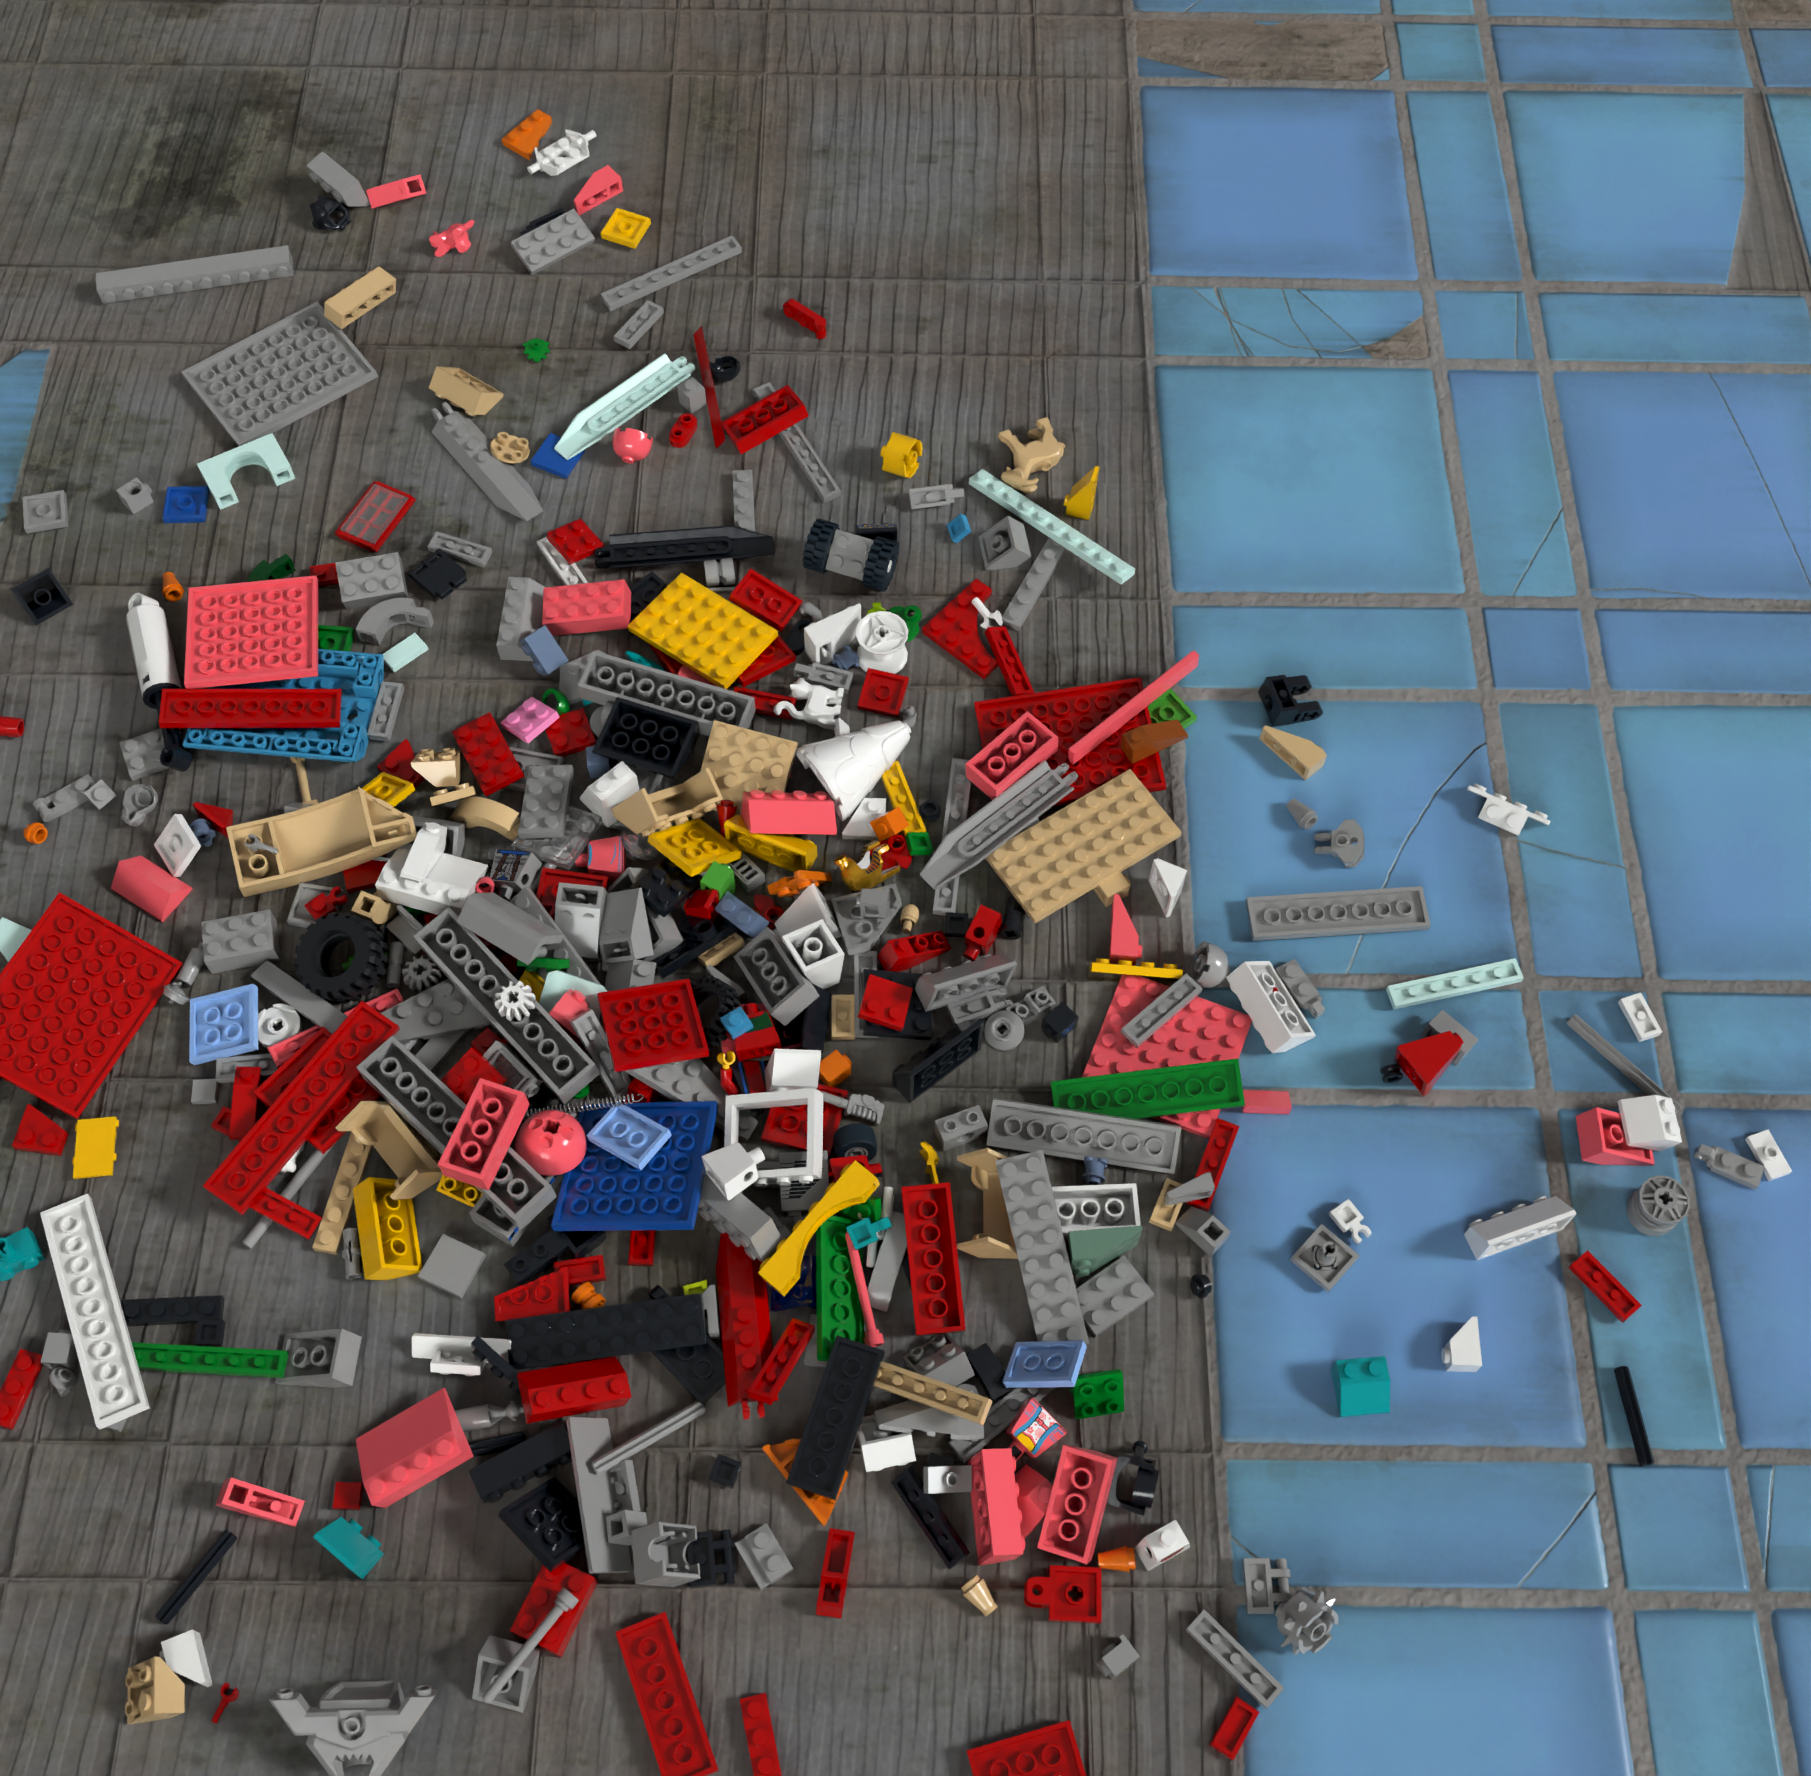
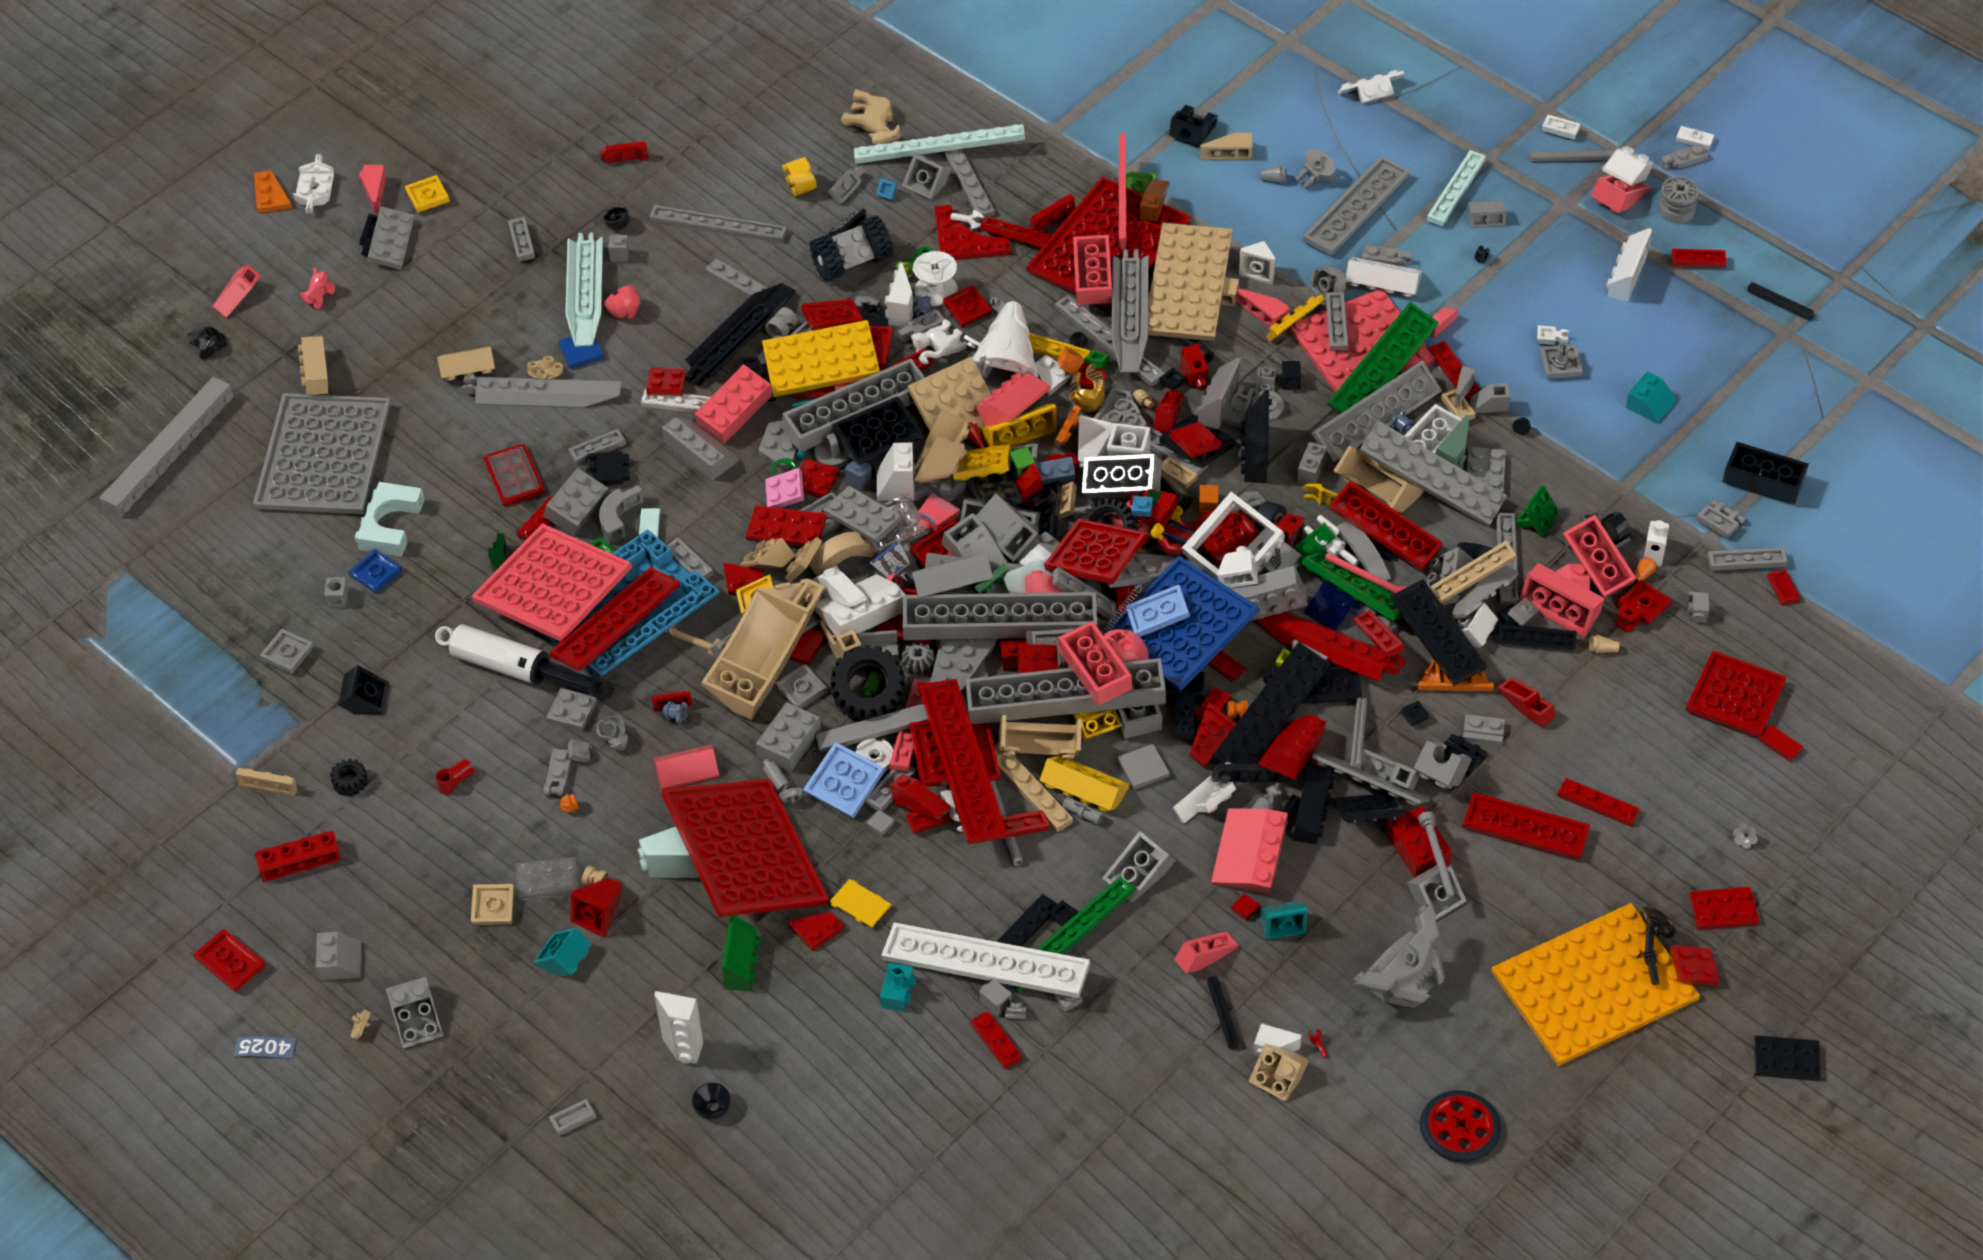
camera: 45 degrees left, 10 degrees down
white plate [154,814,201,877] -> none
orange cone [162,572,184,602] -> none
light grey hand [245,834,279,854] -> none
red plate [304,886,348,921] -> none
light grey slope [306,151,370,207] -> none
white gear [495,980,536,1021] -> none
sand blue brick [520,625,569,676] -> none
green piece [523,338,550,363] -> none
light grey plate [601,236,742,311] -> none
red plate [669,413,698,448] -> none
red sticker [693,326,725,449] -> none
red slope [722,385,809,455] -> none
yellow arch [758,1160,880,1296] -> none
white slope [765,1049,821,1092] -> none
teal plate [846,1217,892,1250] -> none
light grey brick [856,886,890,918] -> none
light blue plate [1003,1340,1087,1388] -> none
torso [1006,1398,1067,1461] -> none
yellow slope [1063,466,1099,520] -> none
light grey brick [1275,1587,1338,1655] -> none
red slope [1394,1031,1463,1097] -> none
white slope [1441,1317,1482,1372] -> none
none -> red plate [1030,193,1075,231]
none -> black brick [1723,442,1809,504]

